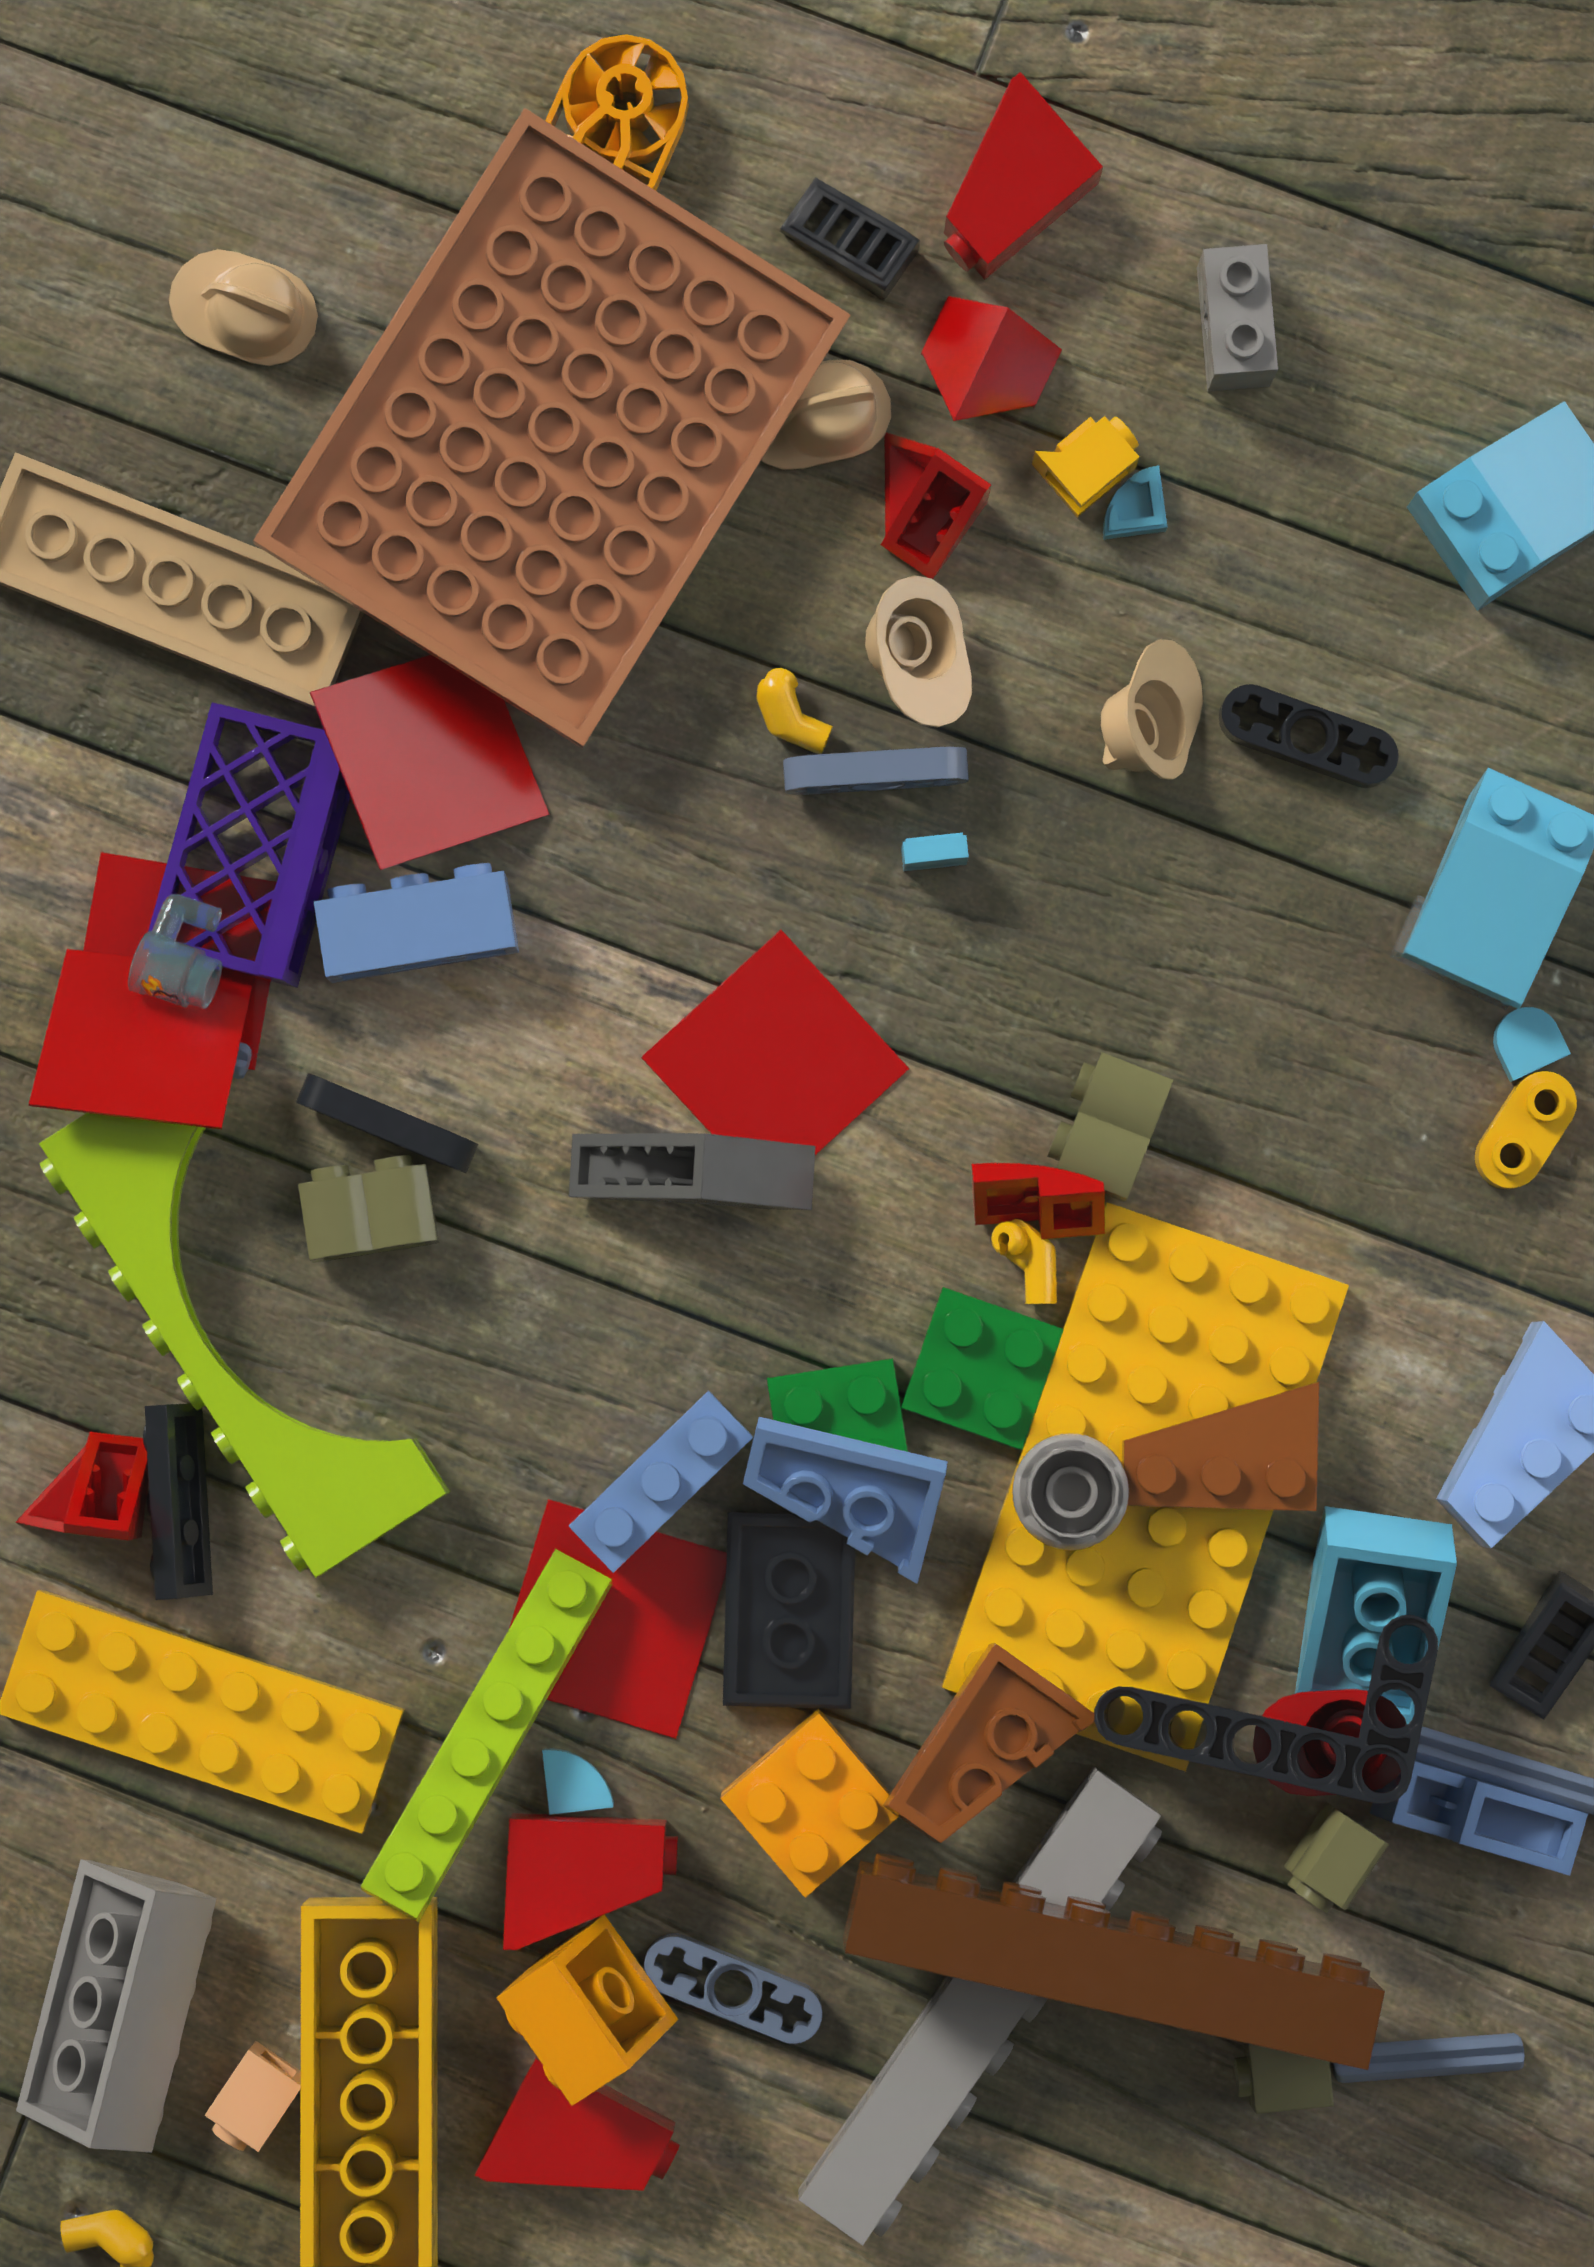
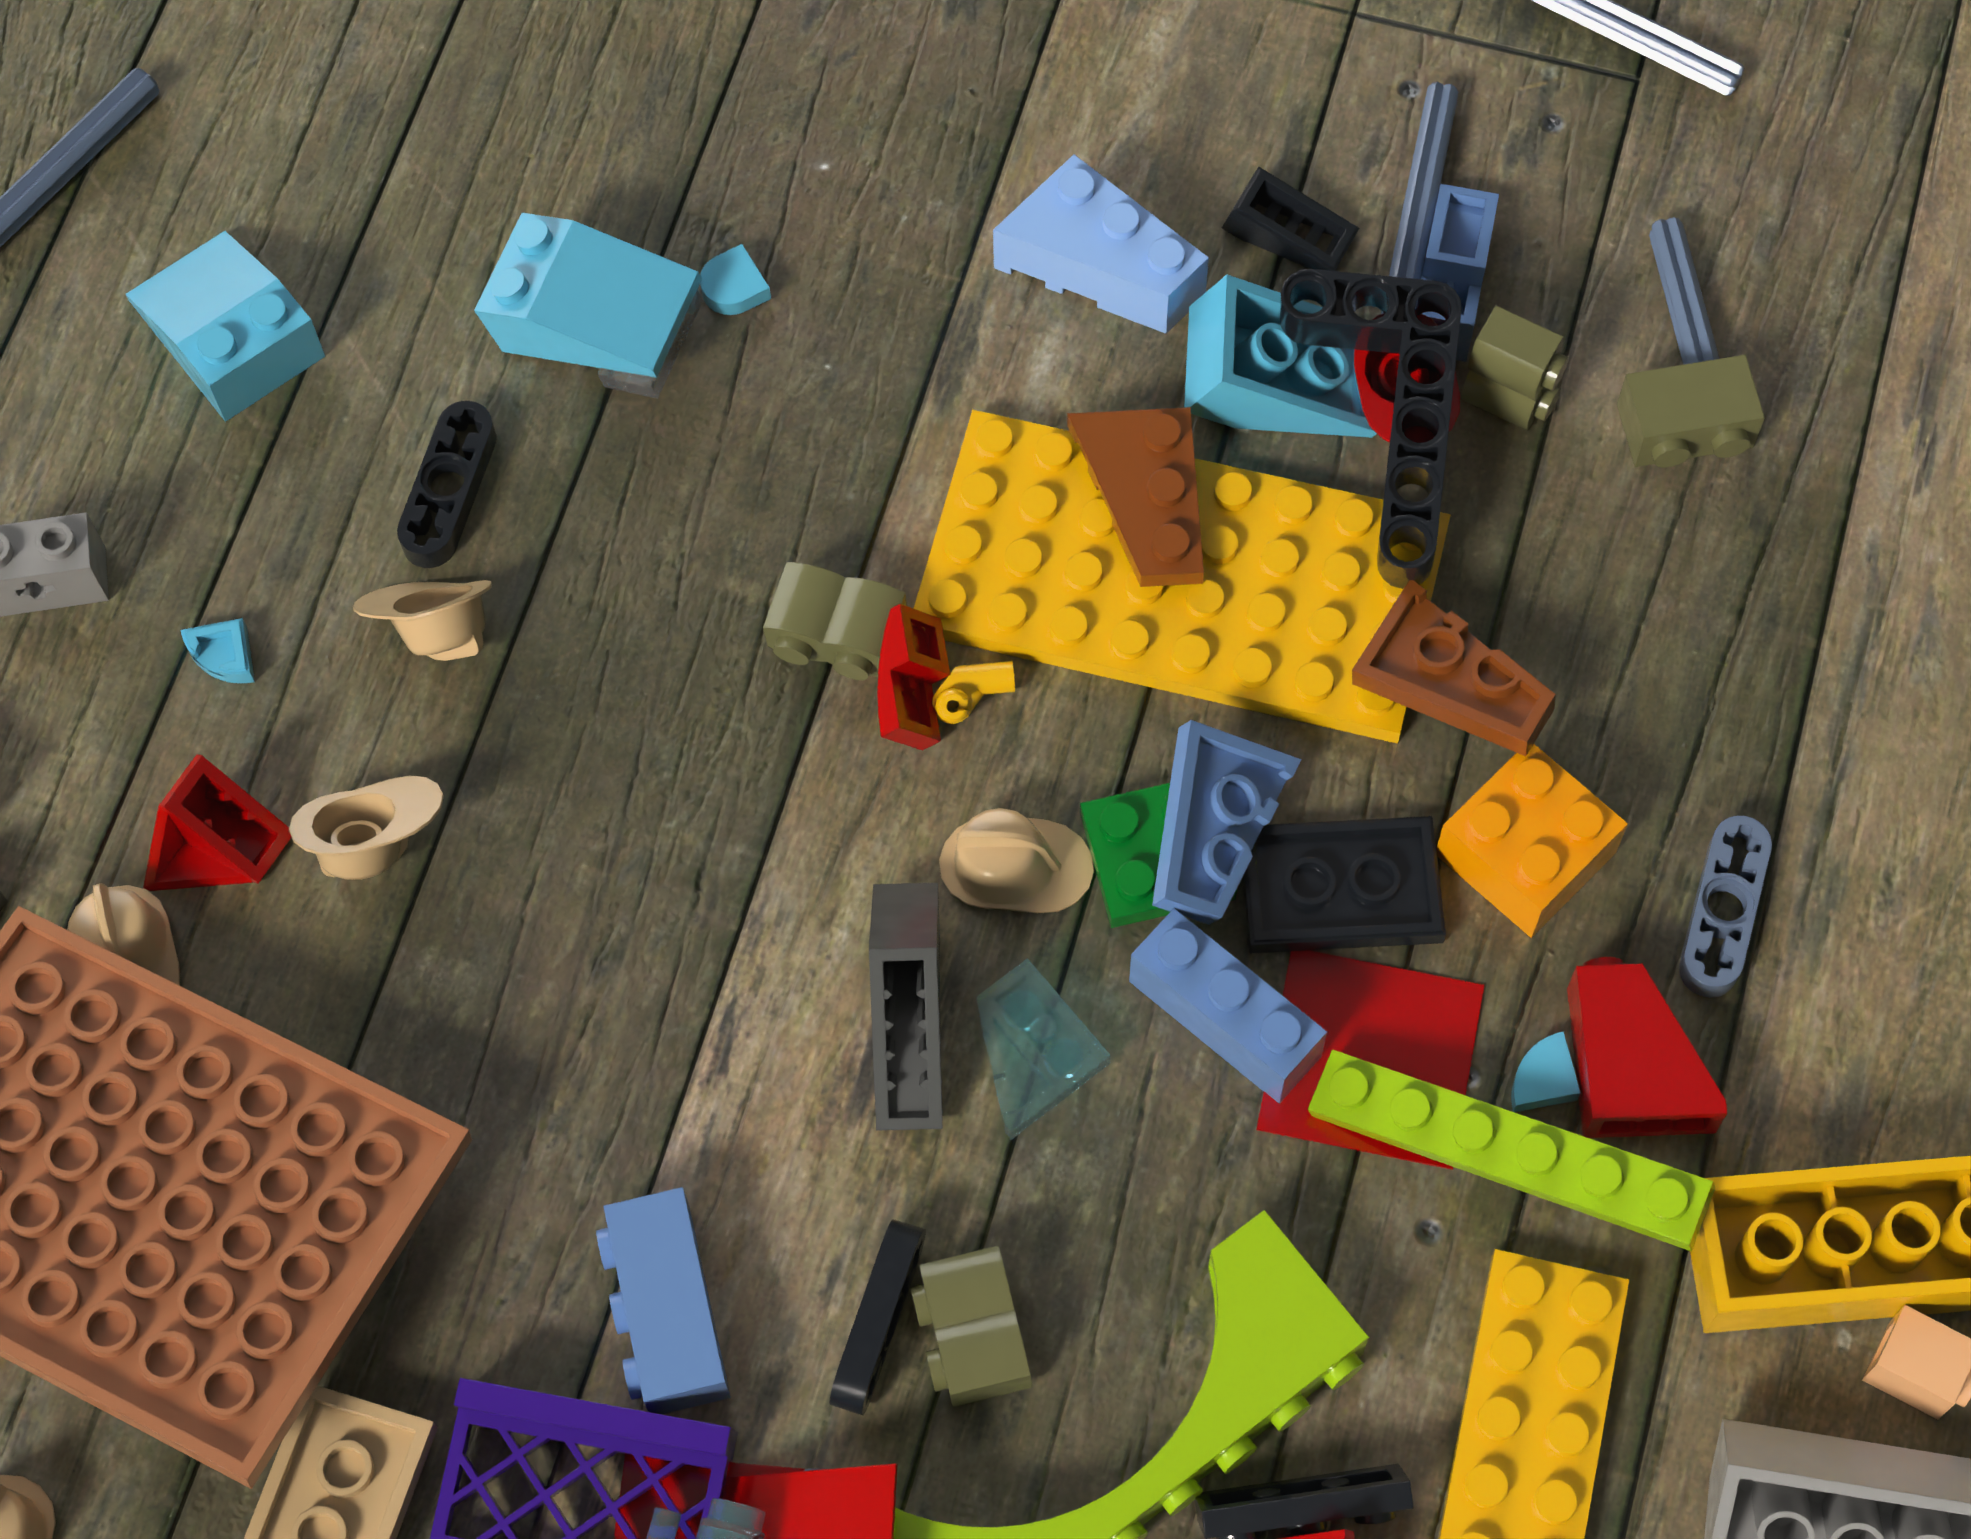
camera: 90 degrees left, 20 degrees down
piece [310,655,550,870] -> none
red slope [475,2056,680,2191] -> none
light orange brick [496,1914,679,2106] -> none
red piece [641,930,910,1155] -> none
yellow arm [756,668,833,754] -> none
sand blue beam [783,747,969,795] -> none
light grey brick [798,1766,1162,2246] -> none
reddish brown brick [843,1853,1385,2070] -> none
medium azure tile [901,832,969,871] -> none
green plate [901,1287,1064,1450] -> none
red slope [921,296,1062,421] -> none
light grey piece [1012,1433,1129,1550] -> none
yellow window [1032,416,1139,518] -> none
yellow plate [1475,1071,1577,1189] -> none
none -> tan piece [939,808,1094,913]
none -> clear light blue wing [976,958,1111,1140]

